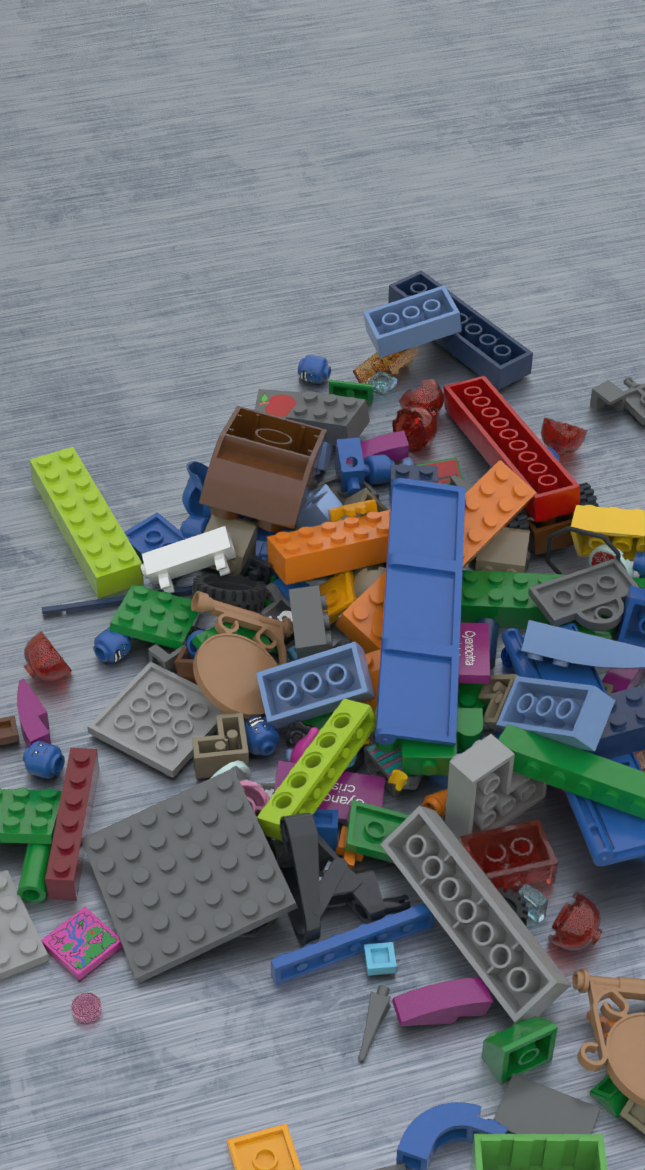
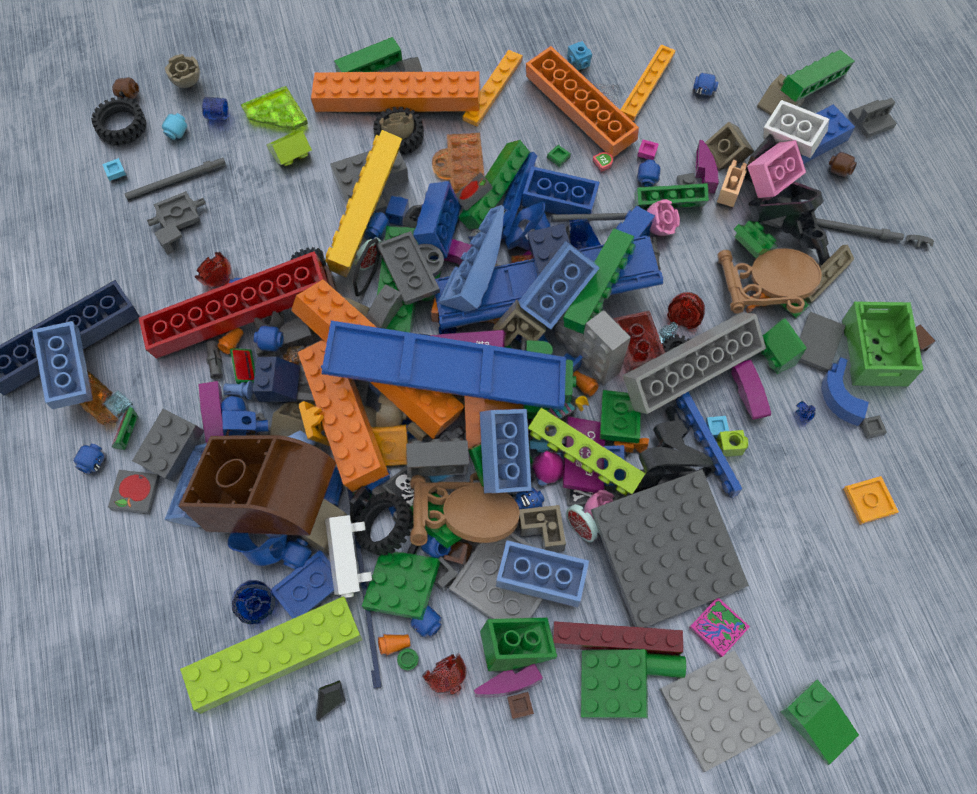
camera: 90 degrees left, 20 degrees up
blue head [23,741,65,779] -> none
clear pink tile [71,993,102,1024] -> none
dark grey piece [358,985,391,1062] -> none
clear red cylinder [392,405,437,452] -> none
clear red cylinder [399,379,444,422] -> none
none -> dark grey pin [206,341,223,379]
none -> orange cone [217,328,244,354]
none -> clear blue cylinder [231,580,275,625]
none -> blue head [254,326,284,351]
none -> black piece [316,680,345,721]
none -> dark grey slope [366,284,403,329]
none -> orange cone [378,634,410,656]
none -> green plate [397,648,419,671]
none -> green slope [480,617,557,671]
none -> medium blue brick [496,540,589,608]
none -> lime brick [716,430,748,457]
none -> clear blue plate [795,401,816,422]

